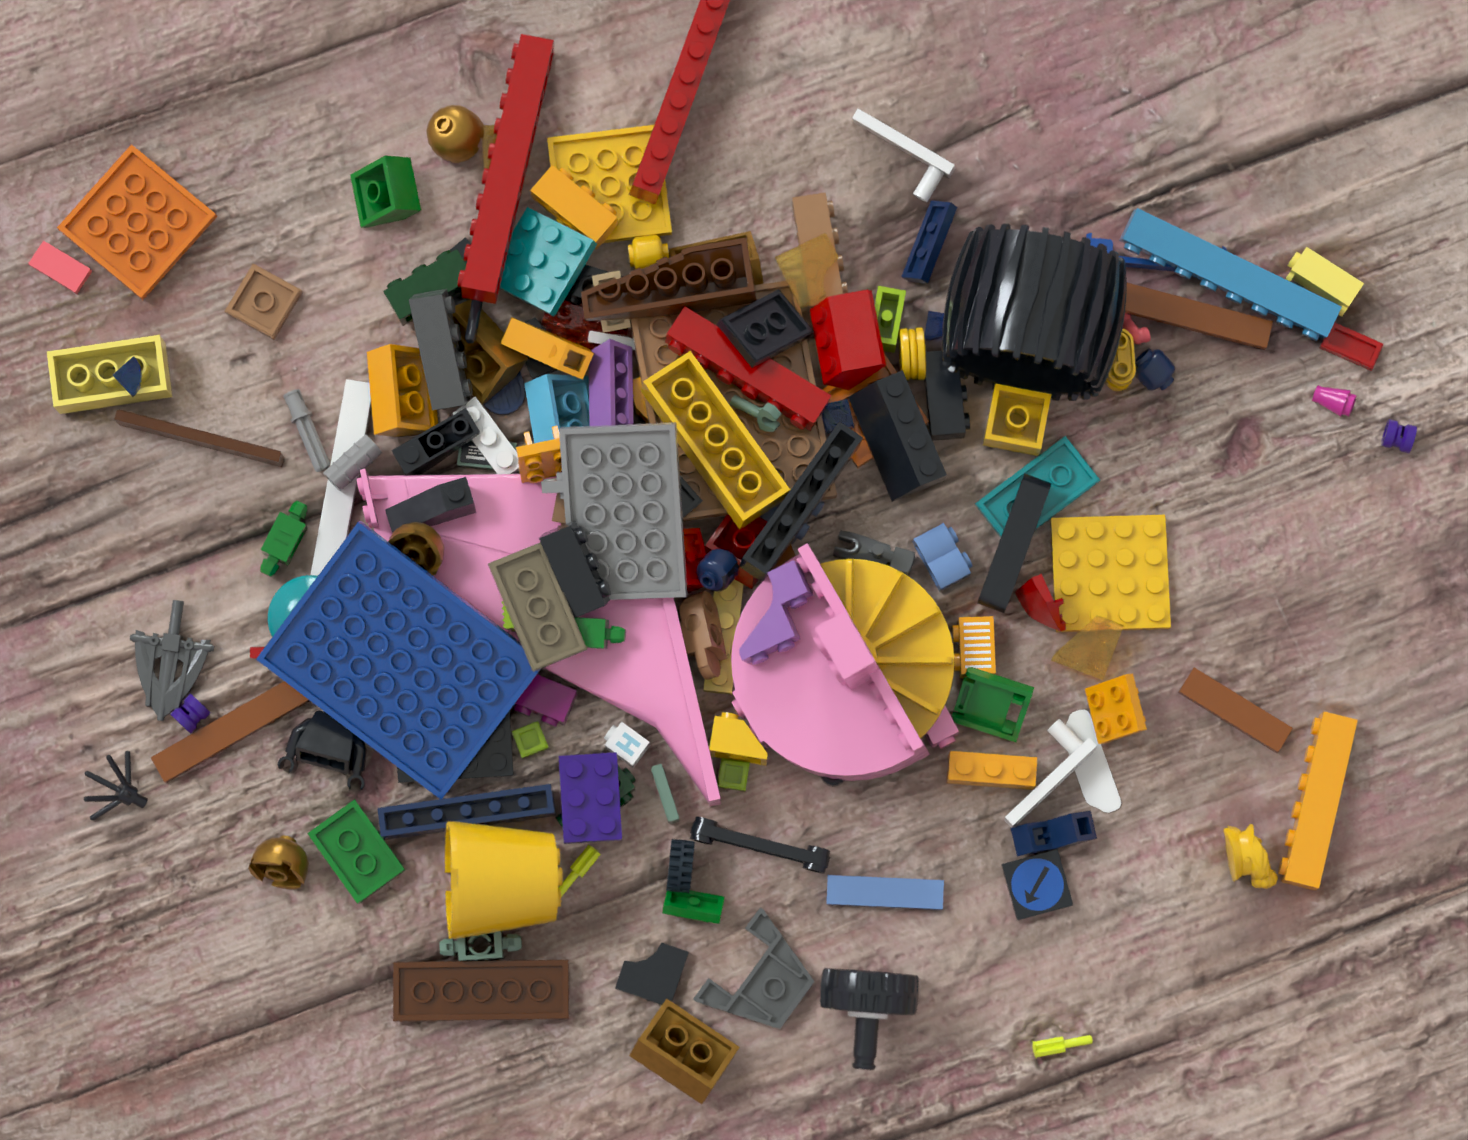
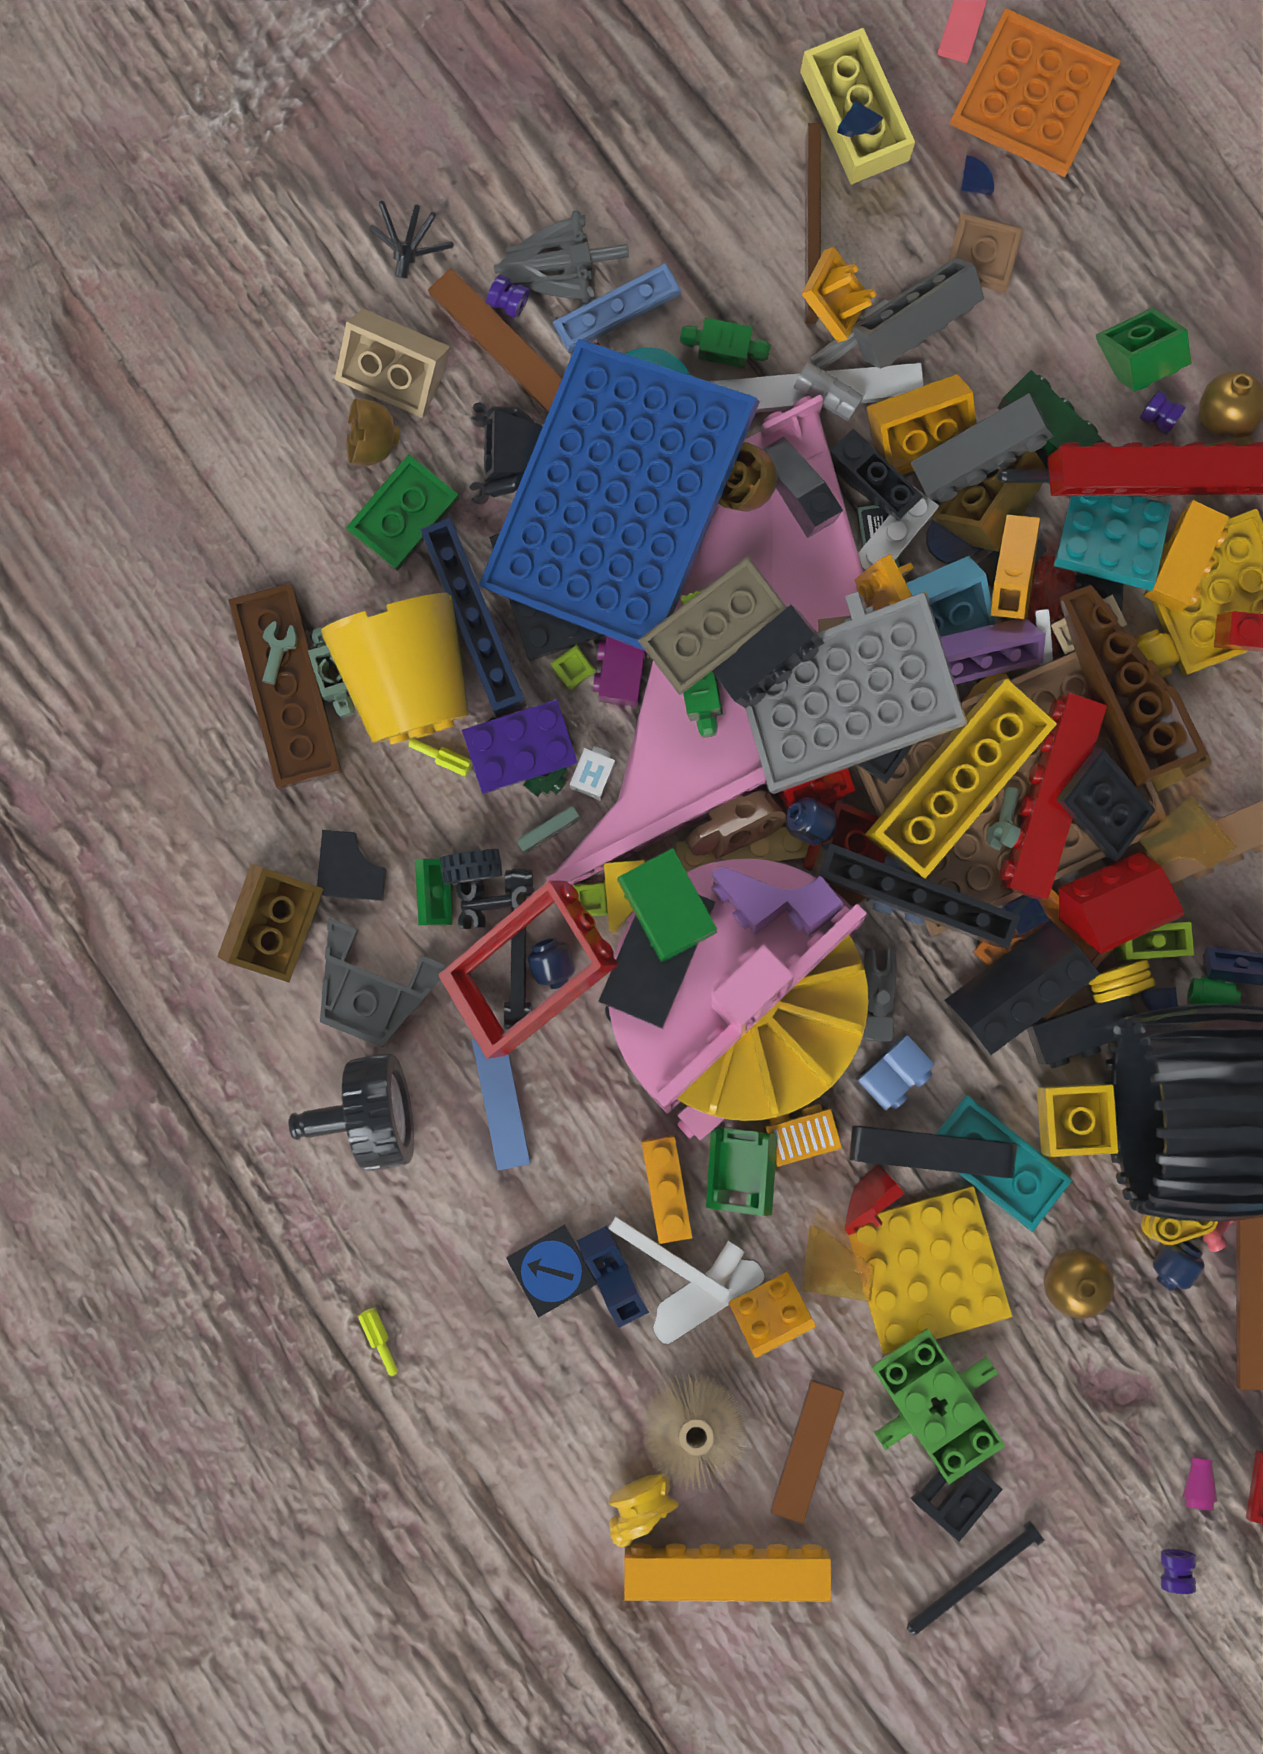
camera: 75 degrees right, 5 degrees up
none -> sand green bar [262,621,298,685]
none -> tan slope [335,308,450,418]
none -> red door [438,880,619,1059]
none -> black bar [456,881,534,929]
none -> dark blue head [528,937,576,989]
none -> medium blue tile [553,263,681,353]
none -> black tile [598,894,716,1029]
none -> green piece [617,848,718,962]
none -> tan piece [642,1372,748,1491]
none -> light orange plate [802,246,877,343]
none -> dark grey brick [852,257,984,369]
none -> bright green slope [871,1328,1005,1484]
none -> black bar [906,1520,1045,1635]
none -> black plate [911,1466,1003,1542]
none -> clear blue tile [960,155,994,195]
none -> pearl gold cylinder [1043,1249,1115,1319]
none -> dark purple wheel [1139,390,1186,435]
none -> green brick [1187,976,1241,1004]

